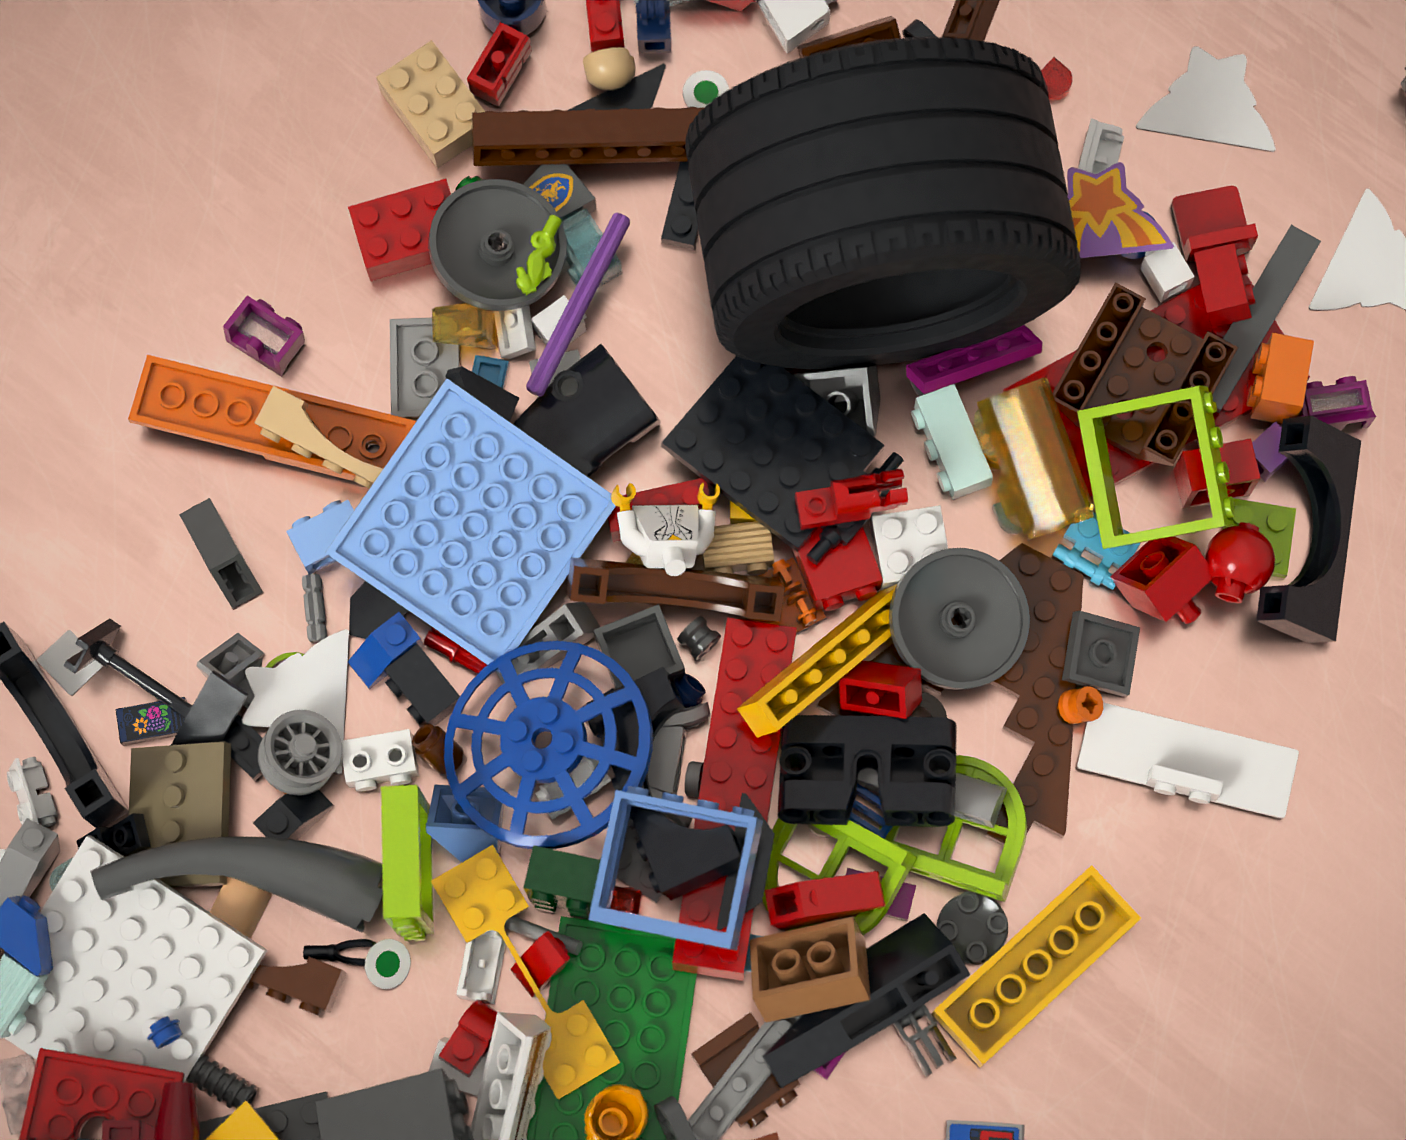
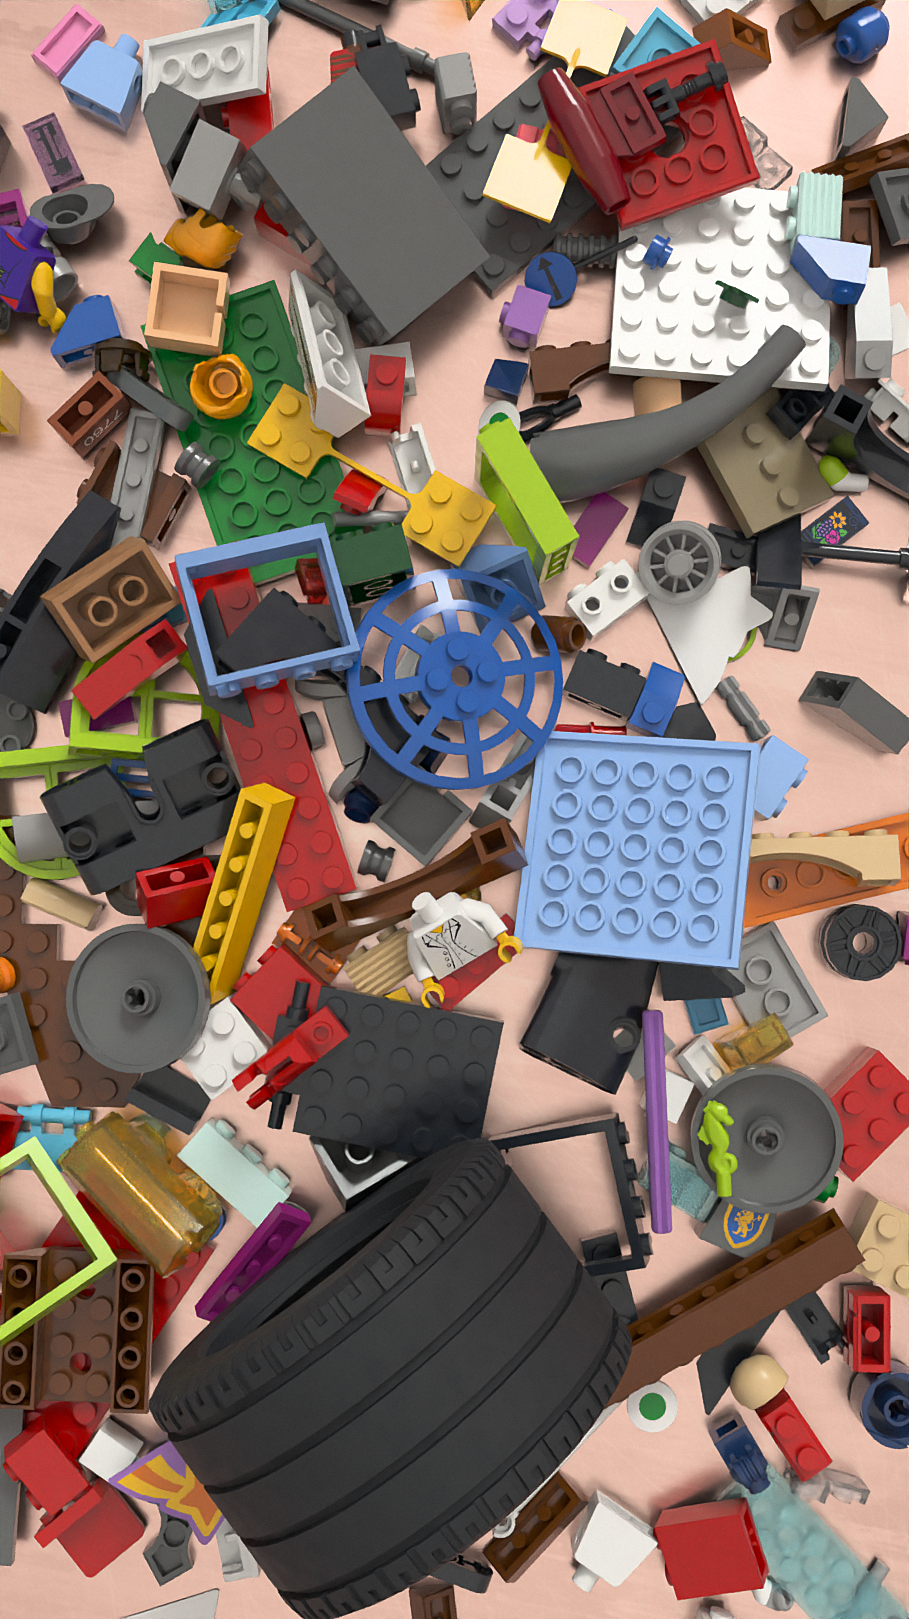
camera: 150 degrees right, 10 degrees up
none -> tan brick [20,877,102,932]
none -> black panel [125,1066,211,1135]
none -> dark grey tile [142,1504,194,1587]
none -> dark grey wheel [174,442,220,489]
none -> dark blue slope [484,359,529,404]
none -> black window [488,1113,654,1277]
none -> medium lavender brick [499,285,551,348]
none -> blue piece [524,236,638,307]
none -> magenta tile [572,492,629,569]
none -> dark green plate [715,280,759,310]
none -> black hinge [784,1292,846,1365]
none -> arm [818,455,869,492]
none -> black wheel [818,904,902,981]

